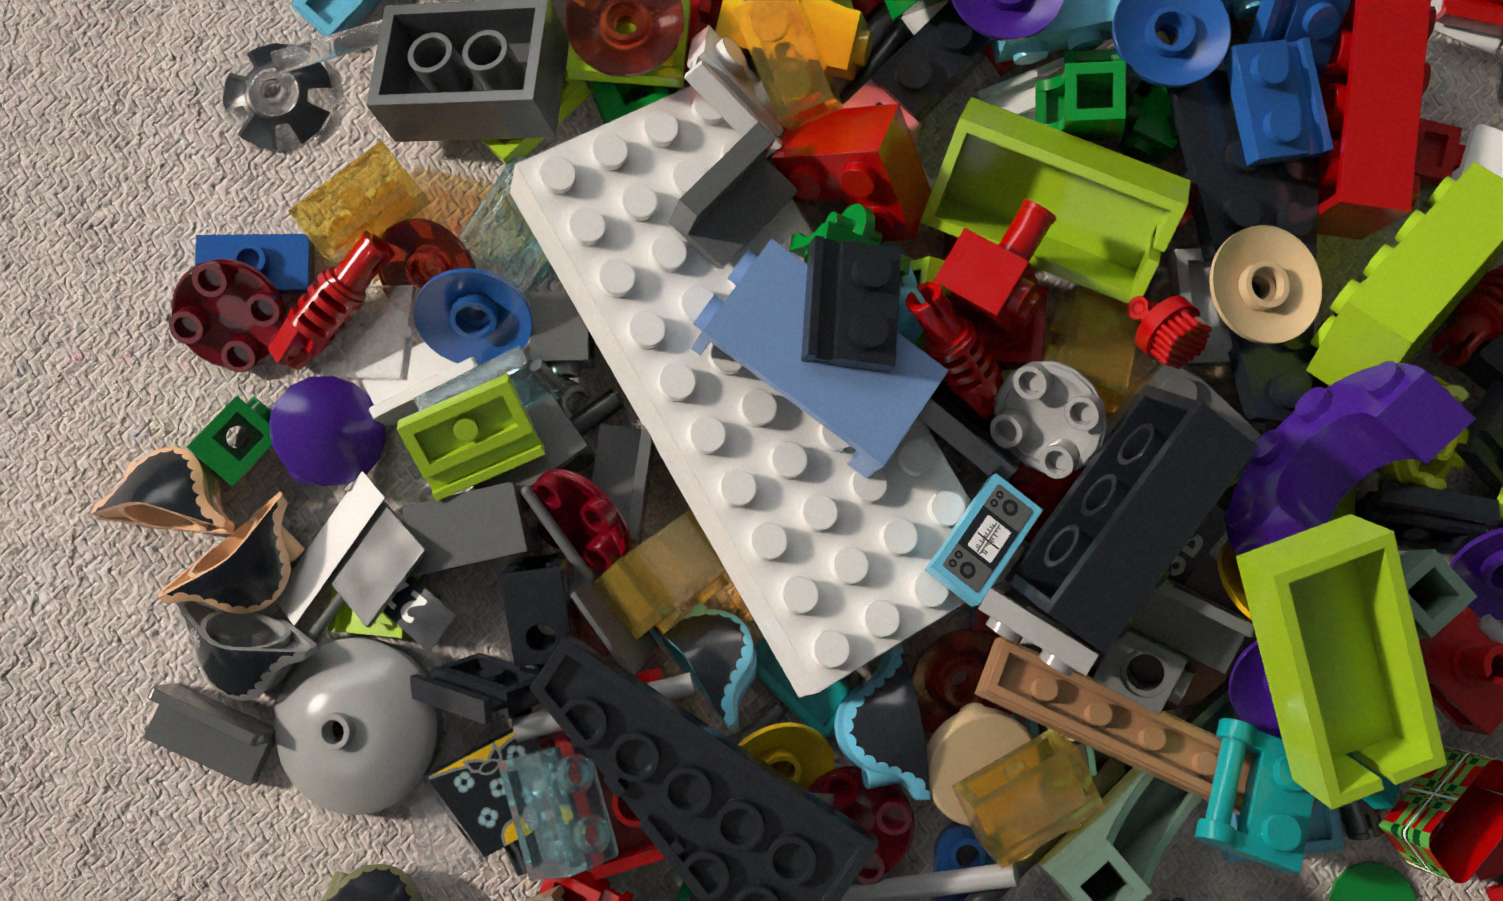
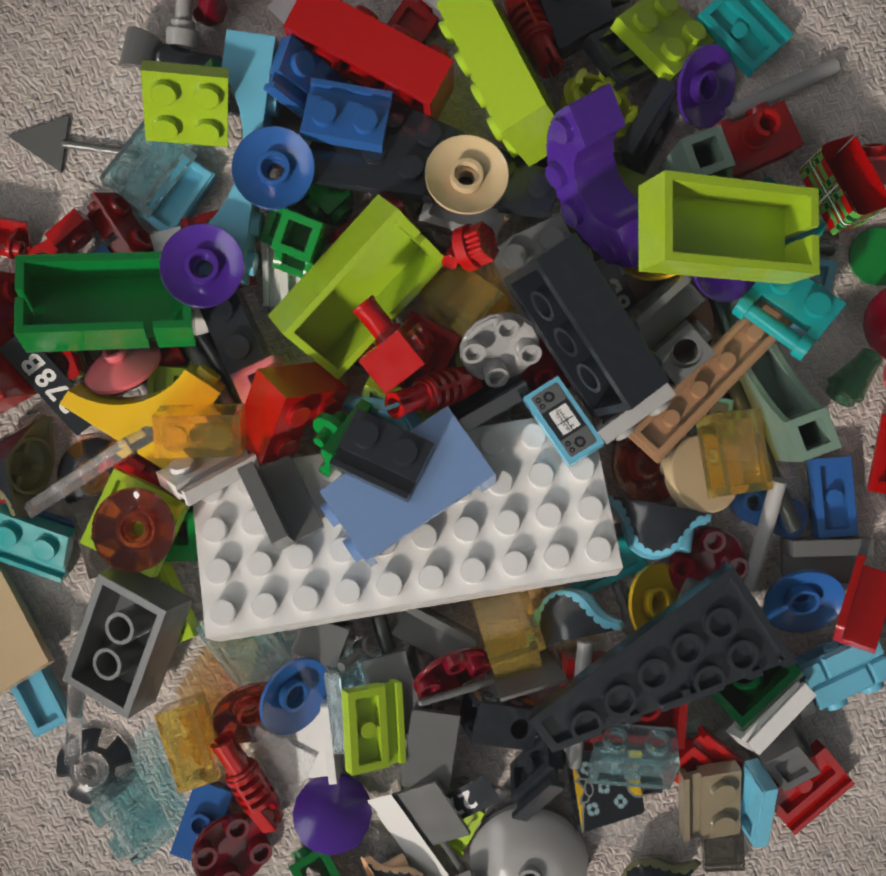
camera: 60 degrees left, 5 degrees up
none -> clear light blue bracket [86,768,176,867]

